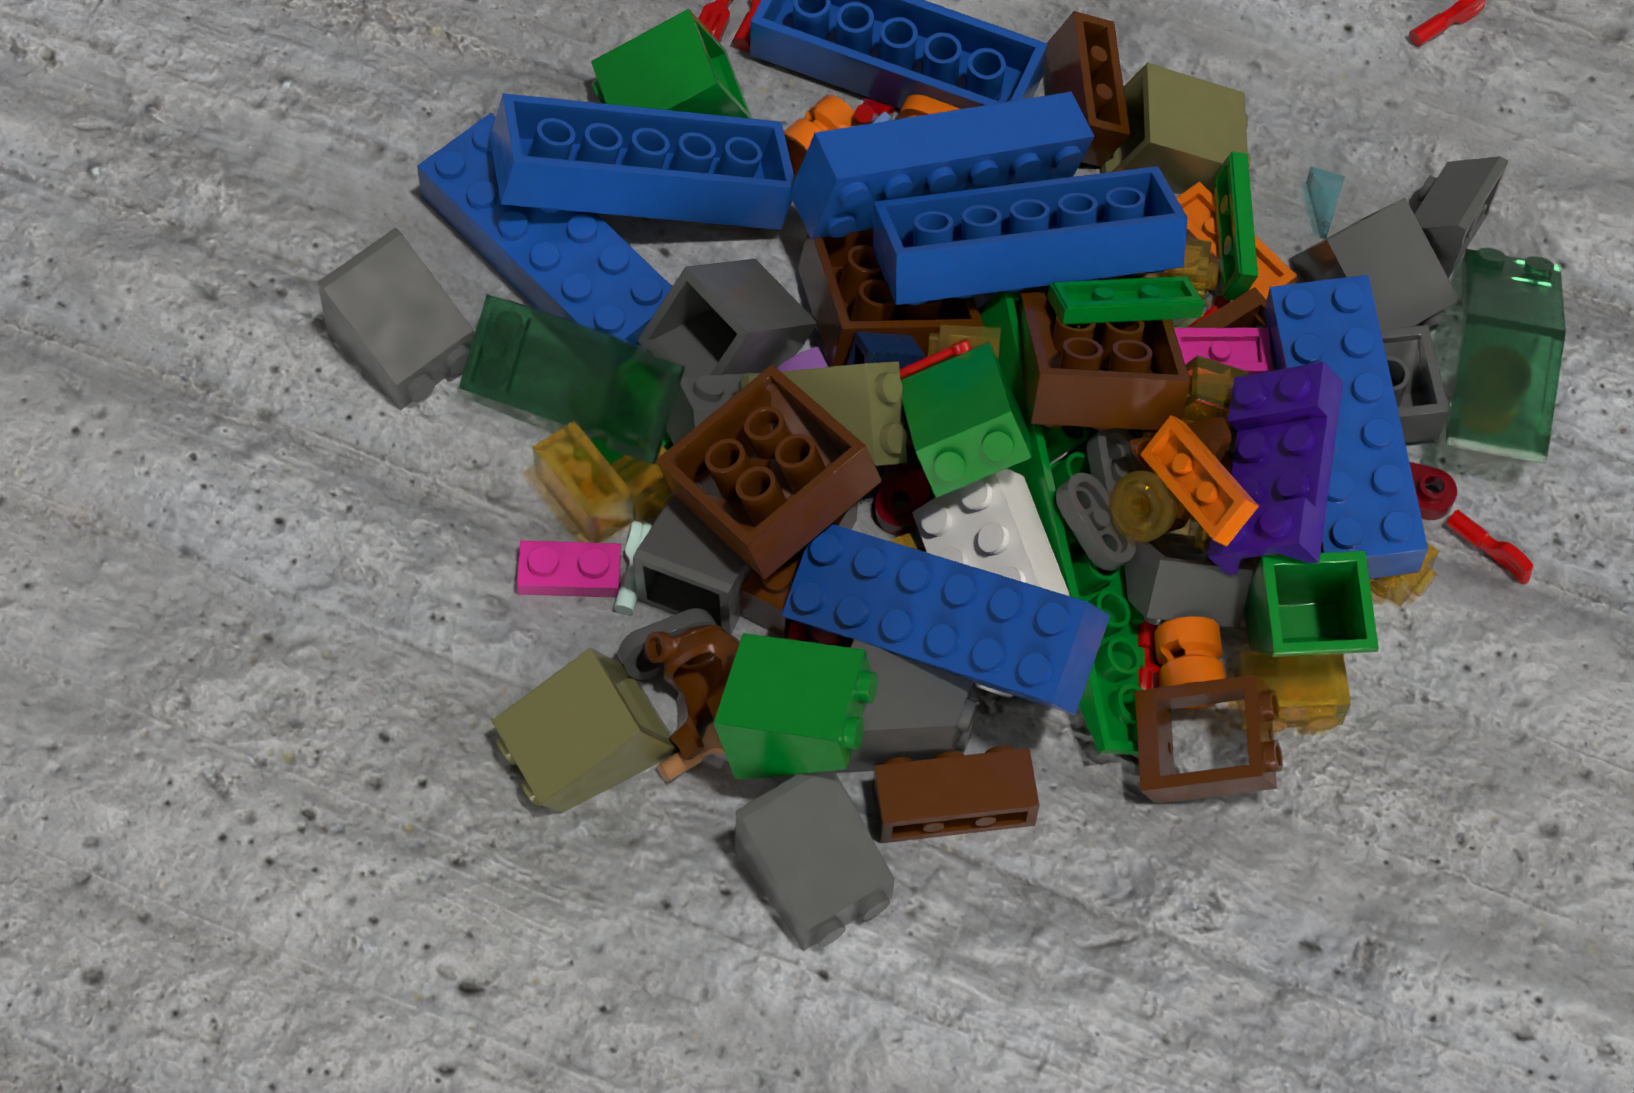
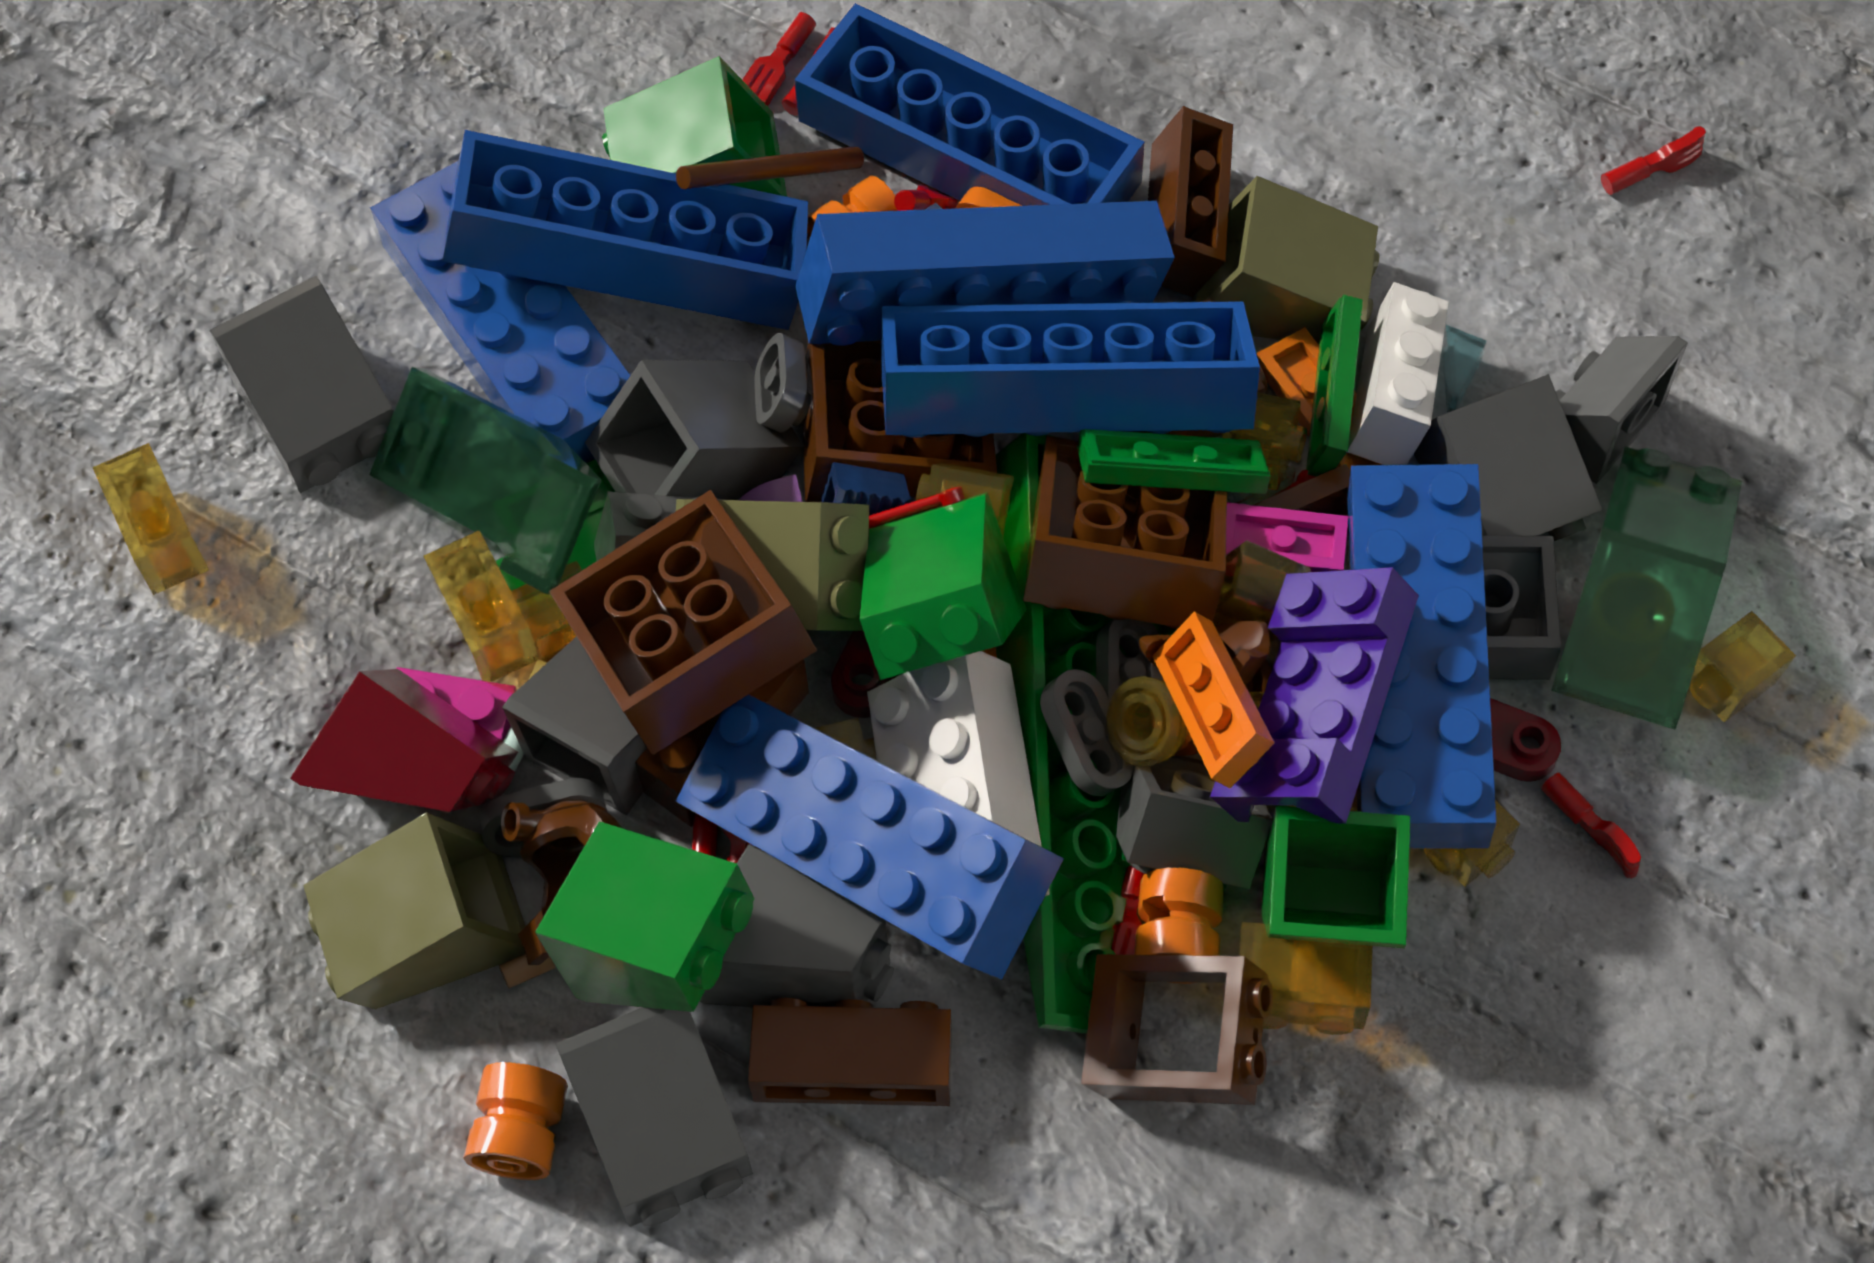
camera: 15 degrees right, 0 degrees up
none -> clear yellow brick [92,443,209,595]
none -> dark red slope [290,669,519,812]
none -> orange wheel [463,1062,568,1180]
none -> reddish brown bar [676,147,864,189]
none -> dark grey plate [754,333,811,433]
none -> white brick [1348,282,1449,465]
none -> clear yellow brick [1681,611,1796,723]

